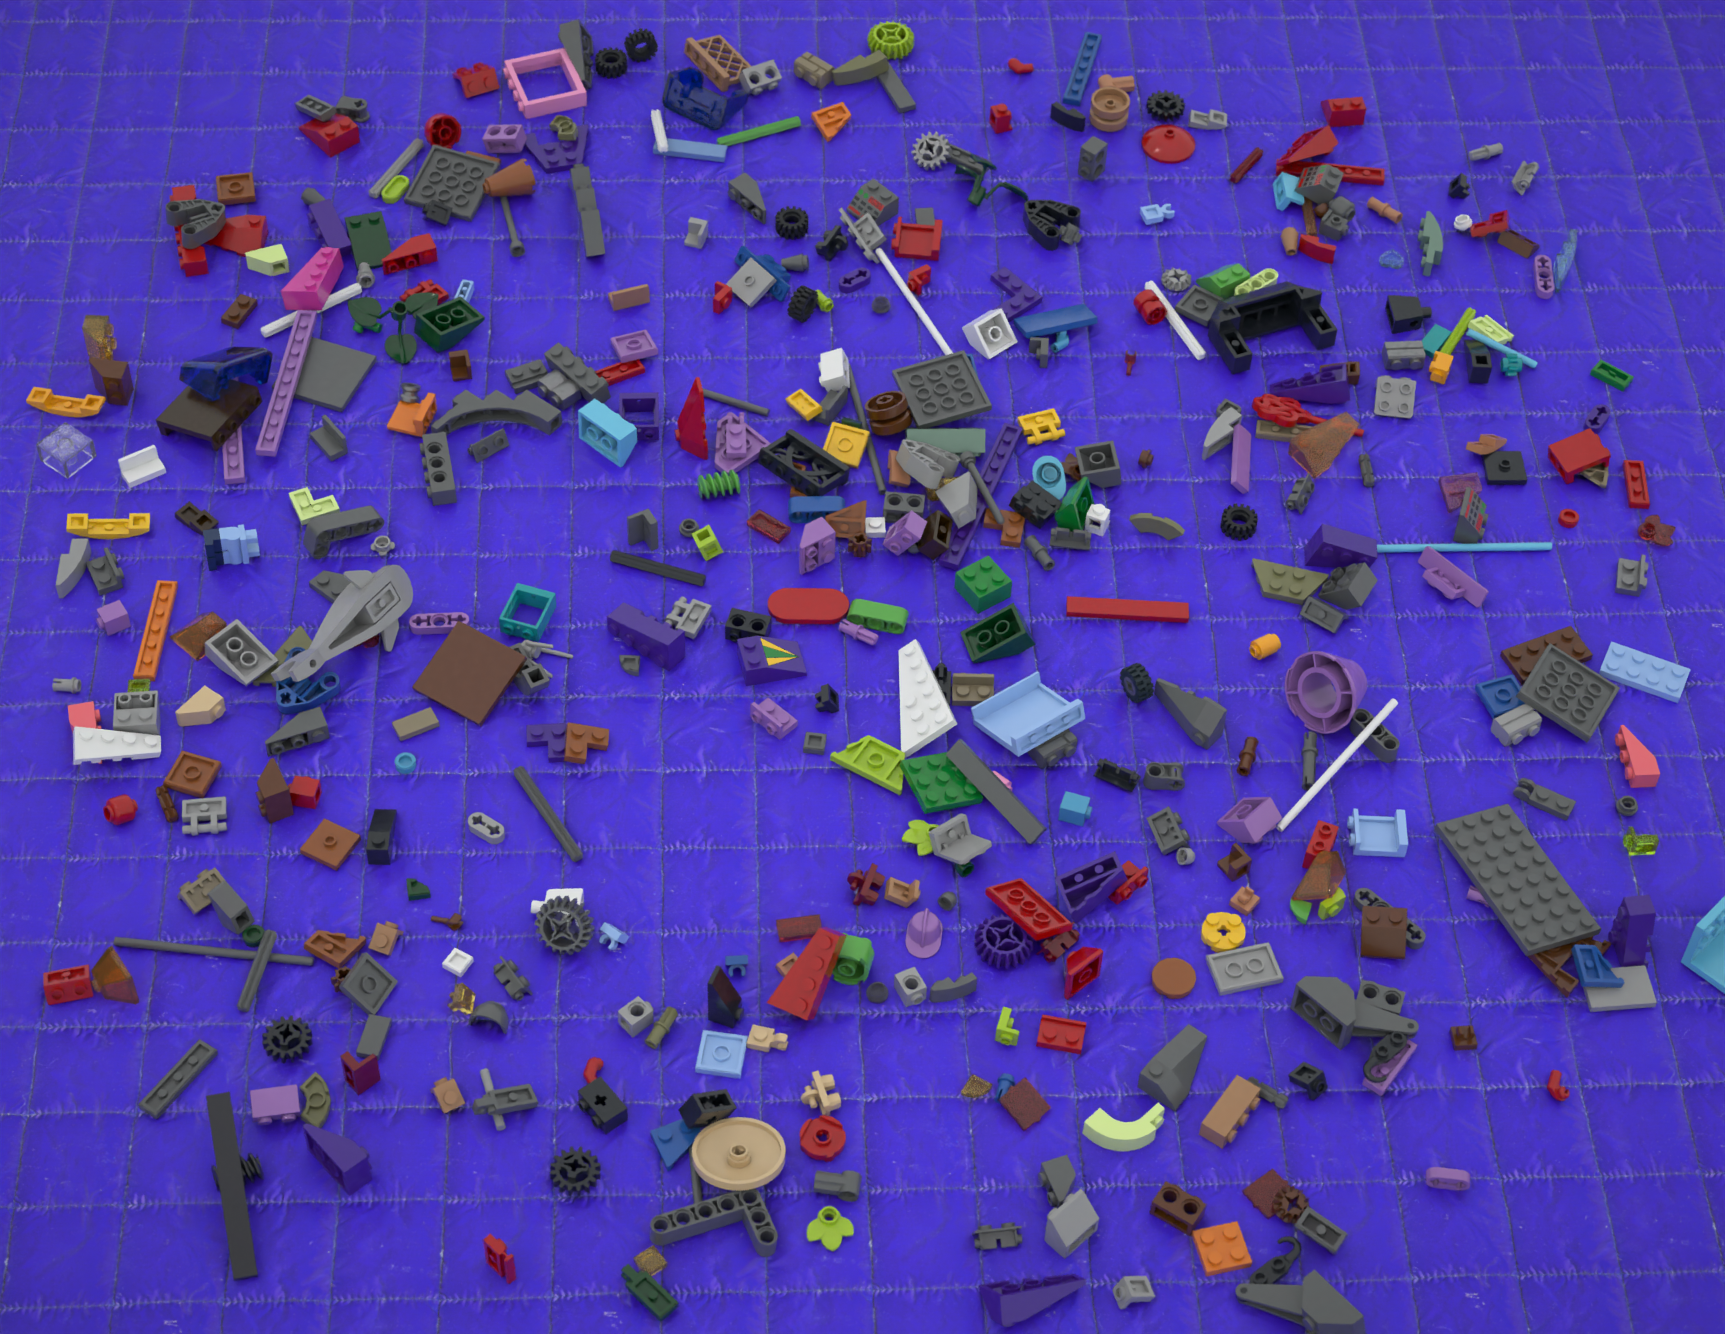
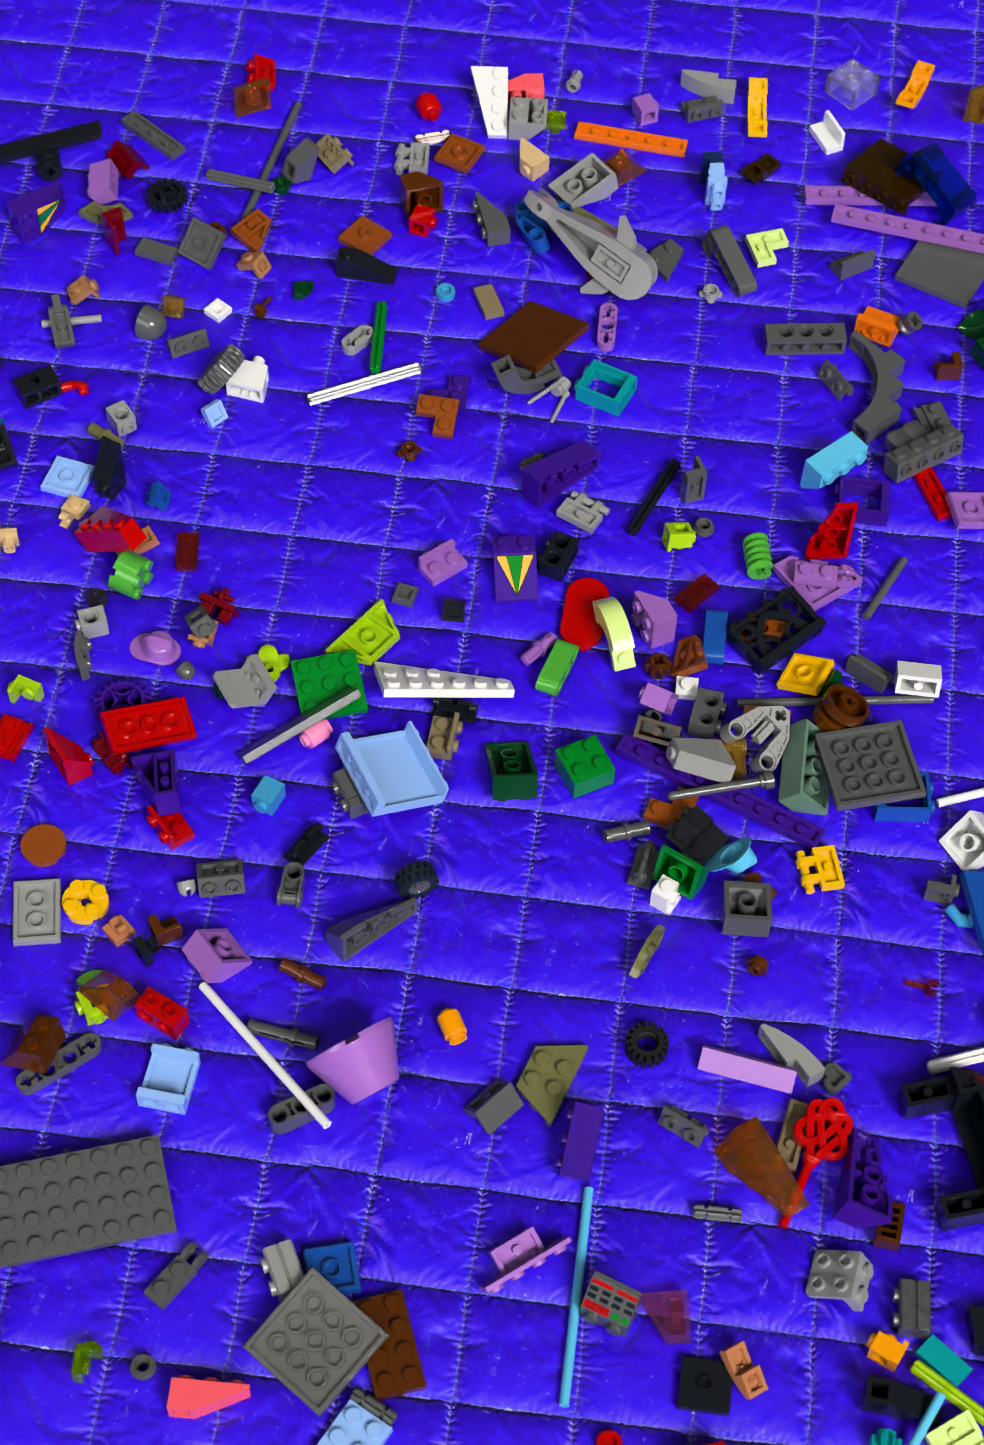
camera: 100 degrees right, 5 degrees up
slope [89,358,134,406] -> none
yellow plate [785,389,823,421] -> none
red tile [1066,596,1189,623] -> none
dark grey slope [1318,562,1378,610] -> none
none -> dark red panel [106,140,150,179]
none -> black tile [132,935,160,968]
none -> dark grey brick [184,604,217,640]
none -> dark grey axle [350,1387,398,1426]
none -> green axle [369,301,388,374]
none -> reddish brown plate [397,441,422,462]
none -> yellowish green arch [592,596,636,672]

